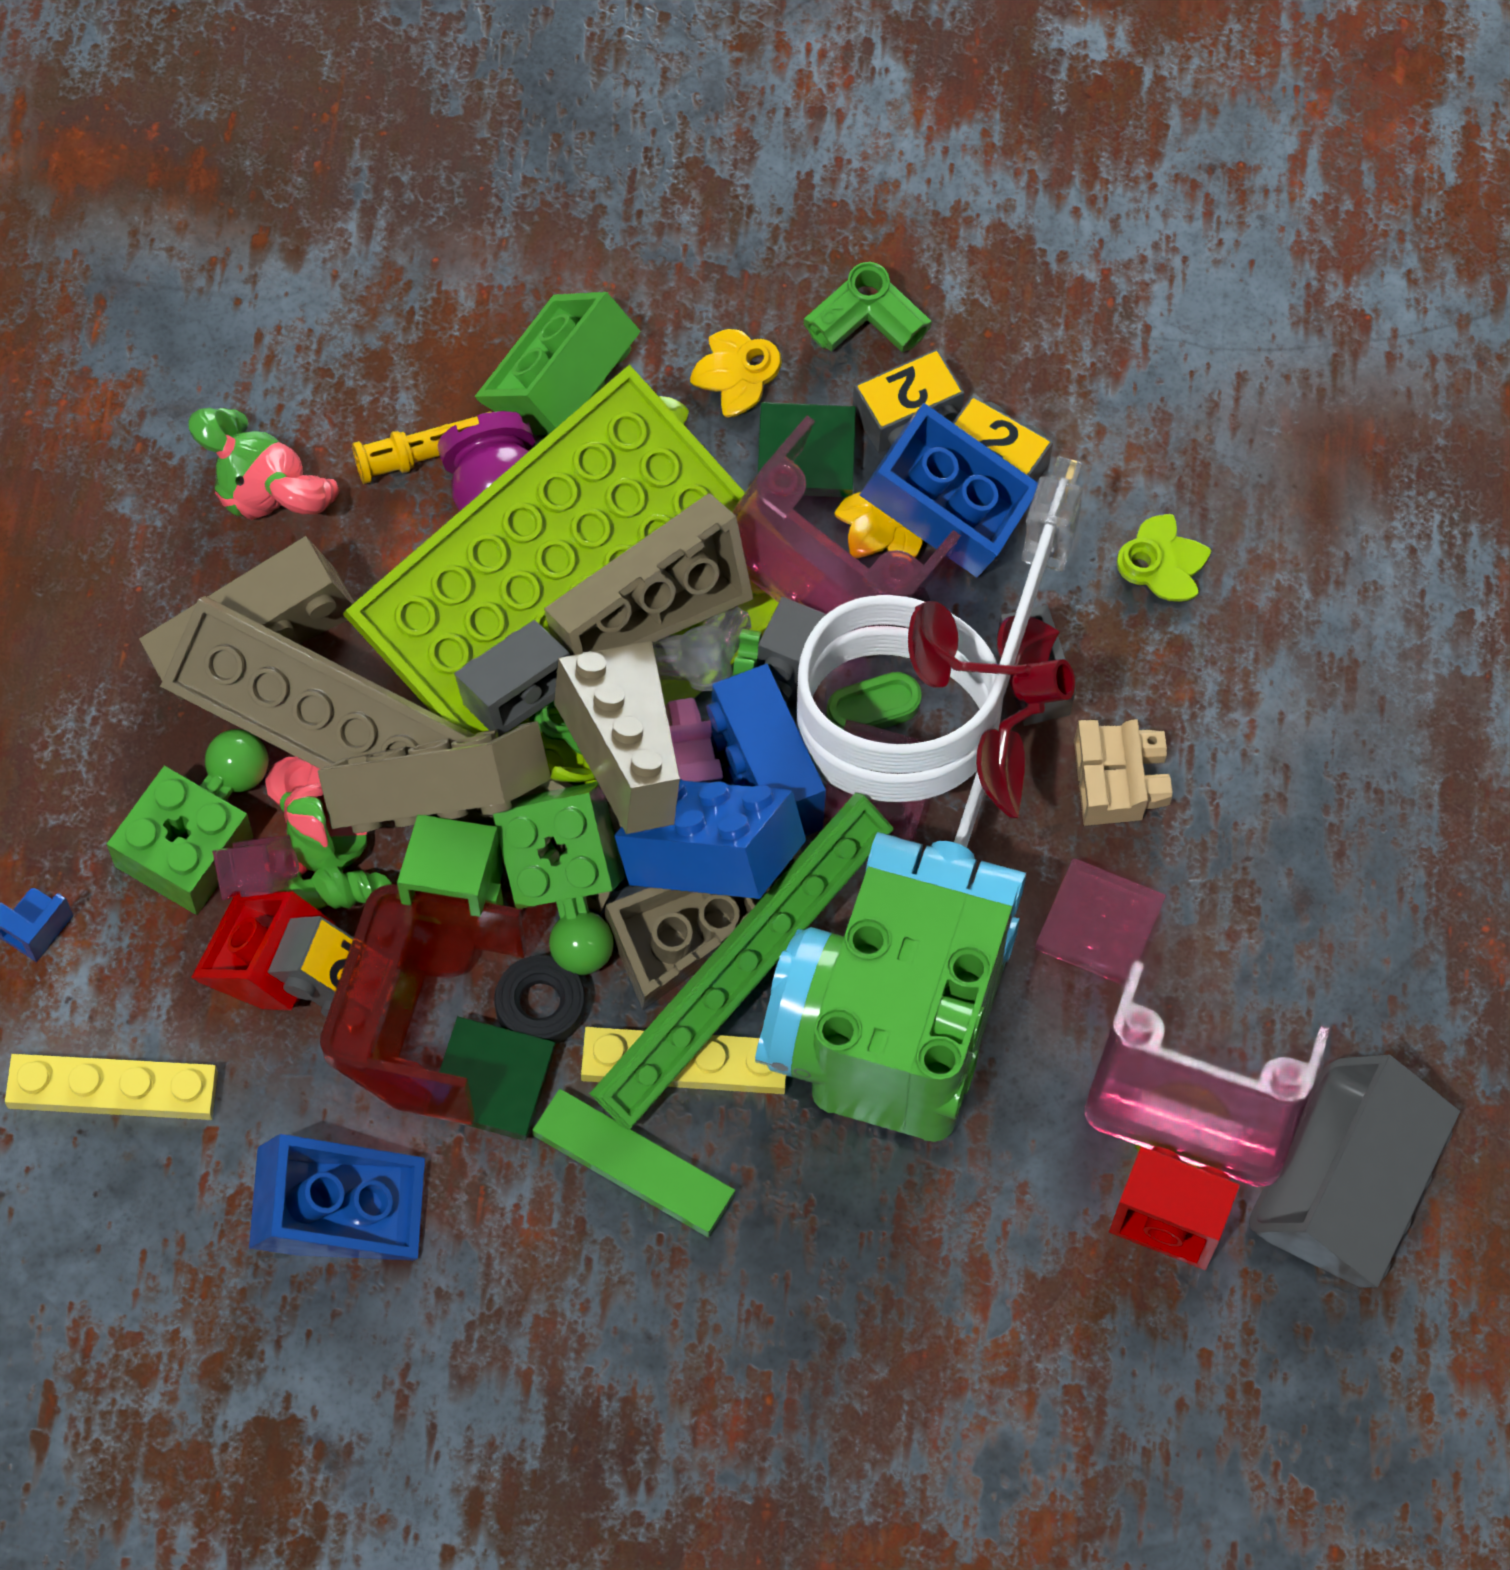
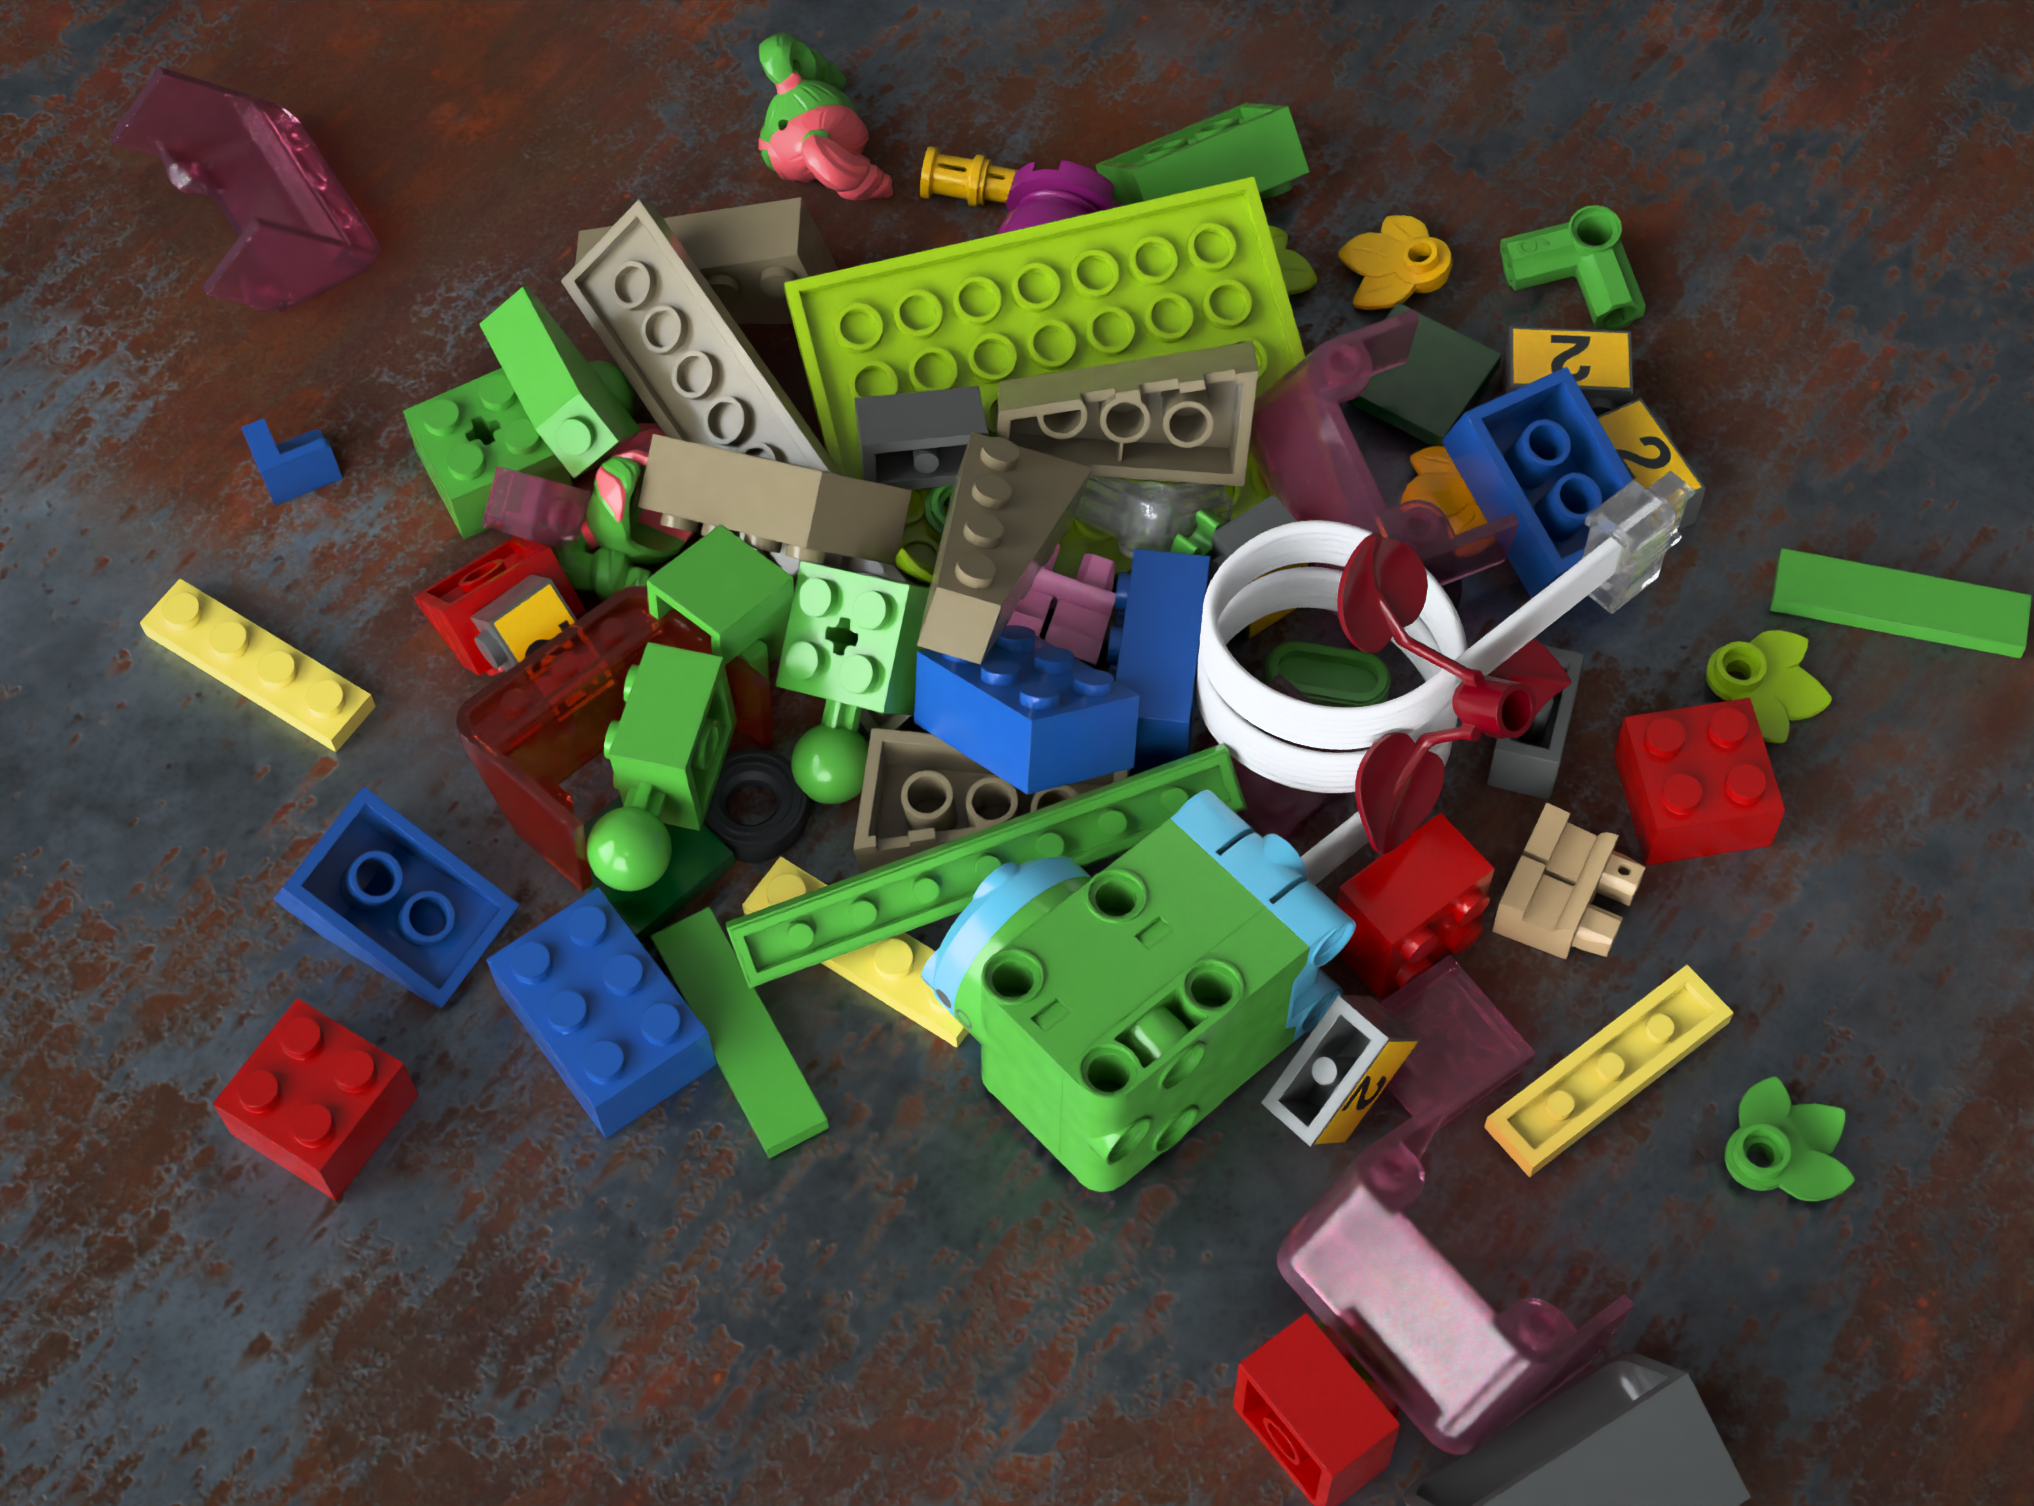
camera: 35 degrees right, 5 degrees down
none -> red brick [212,998,419,1201]
none -> slope [479,285,641,478]
none -> blue brick [486,887,717,1139]
none -> bright green brick [587,642,737,891]
none -> dark grey brick [1261,995,1421,1147]
none -> red brick [1336,812,1494,1001]
none -> light yellow plate [1484,964,1734,1177]
none -> red brick [1613,698,1786,866]
none -> bright green plate [1725,1076,1855,1201]
none -> bright green tile [1770,548,2032,659]

